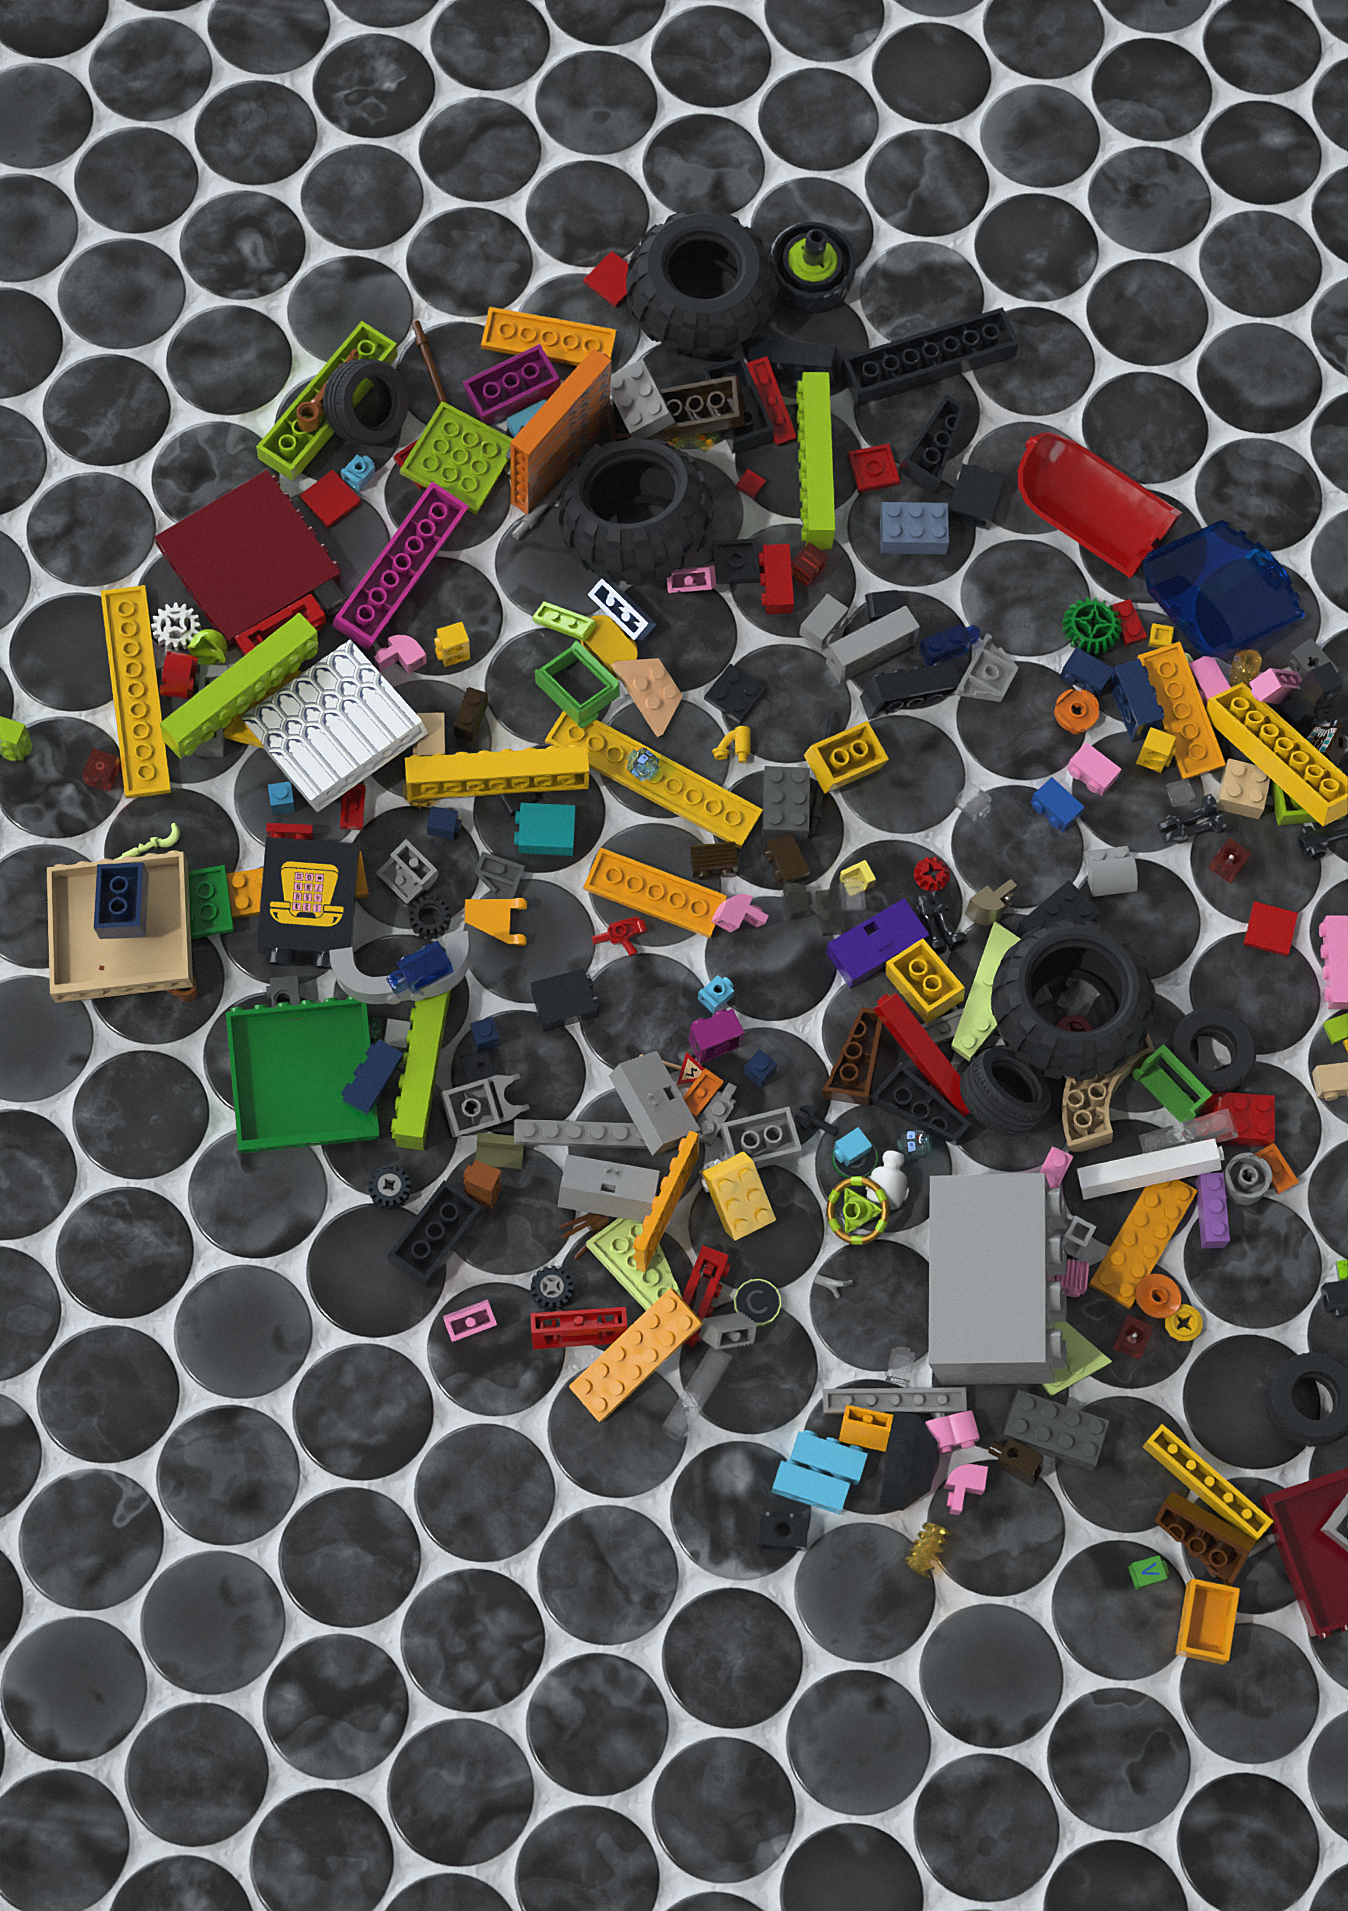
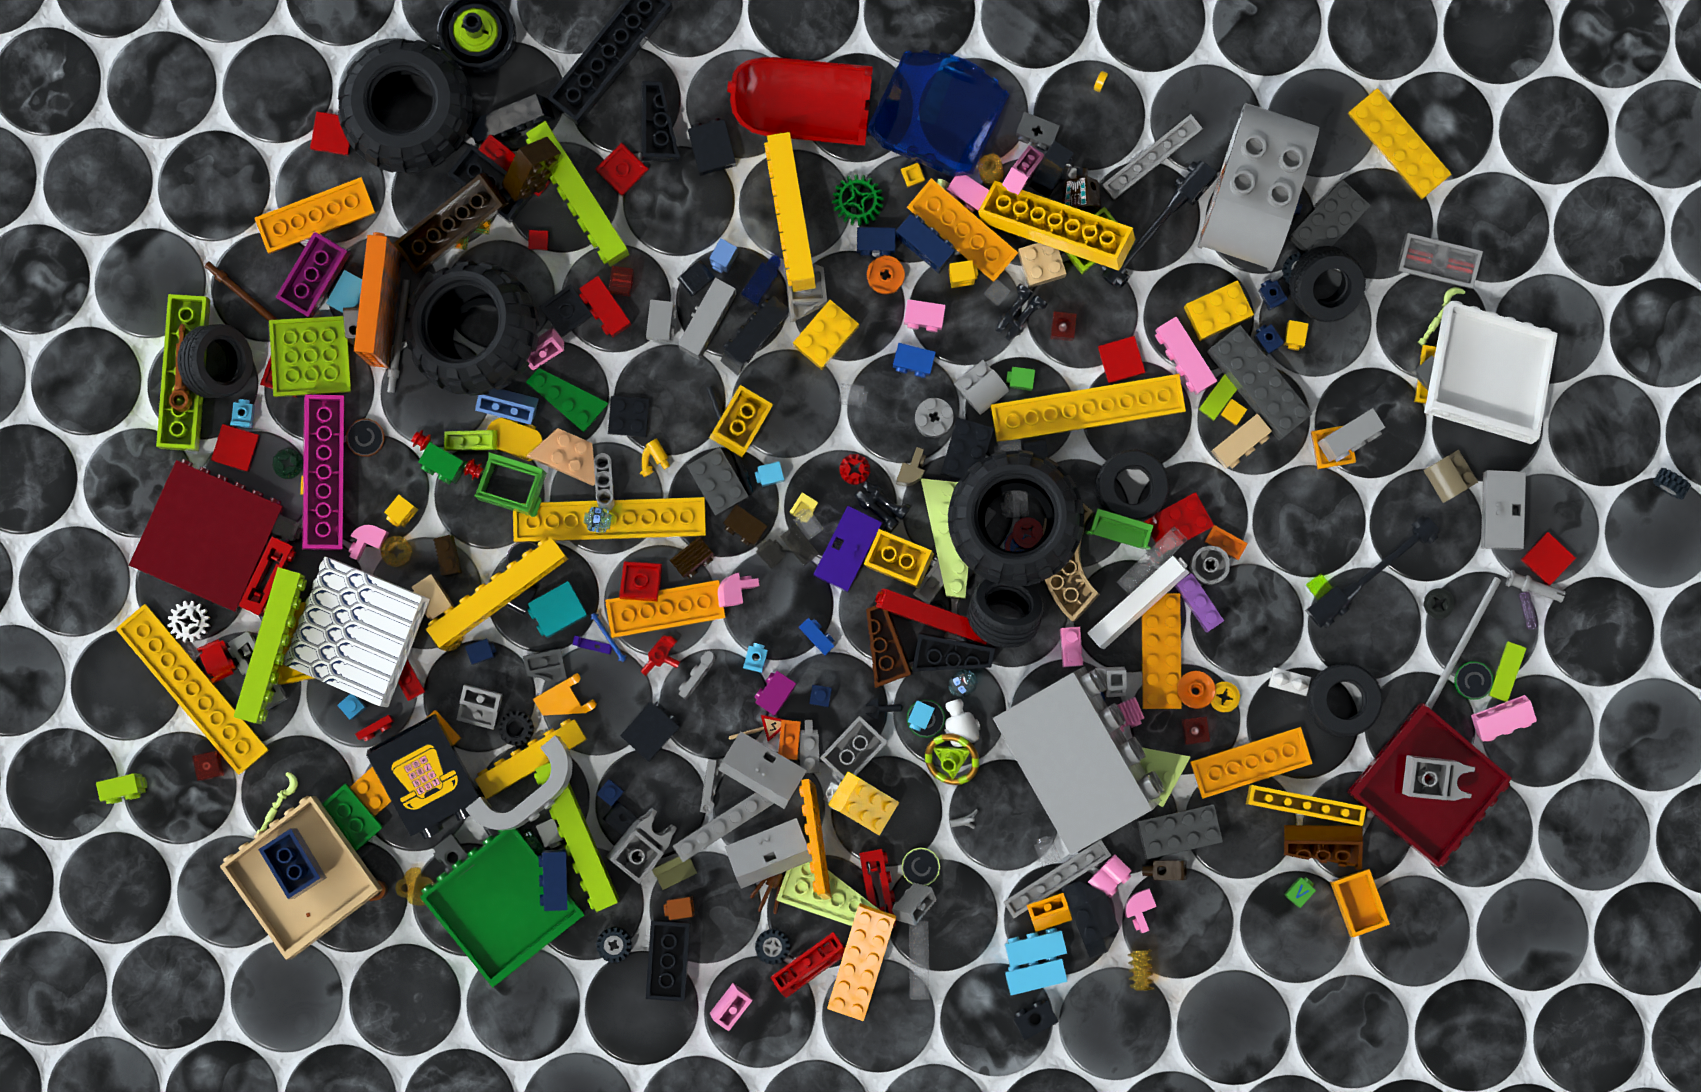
camera: 25 degrees left, 15 degrees up
lime helmet [188,629,228,665] -> none
clear blue brick [386,940,454,994] -> none
light grey brick [610,359,675,439] -> none
sand blue brick [880,502,949,554] -> none
red plate [1112,599,1147,647] -> none
none -> clear green gear [272,448,303,479]
none -> black tile [346,419,385,457]
none -> clear yellow gear [381,536,412,567]
none -> clear yellow plate [395,867,434,906]
none -> green brick [411,430,484,485]
none -> yellow brick [475,718,588,799]
none -> dark brown brick [501,137,561,201]
none -> green wing [526,368,609,432]
none -> dark purple piece [572,636,612,655]
none -> blue axle [590,613,627,662]
none -> light grey beam [594,453,615,512]
none -> red tile [619,561,662,602]
none -> light grey hinge [679,651,716,700]
none -> light grey hinge [700,759,719,813]
none -> medium blue brick [709,238,738,273]
none -> medium azure brick [755,461,784,487]
none -> yellow brick [764,132,816,292]
none -> yellow brick [793,300,859,370]
none -> blue piece [799,618,835,656]
none -> light grey brick [915,398,954,438]
none -> yellow plate [991,374,1186,443]
none -> bright green brick [1006,367,1035,391]
none -> light orange plate [1190,727,1313,799]
none -> white tile [1268,668,1311,696]

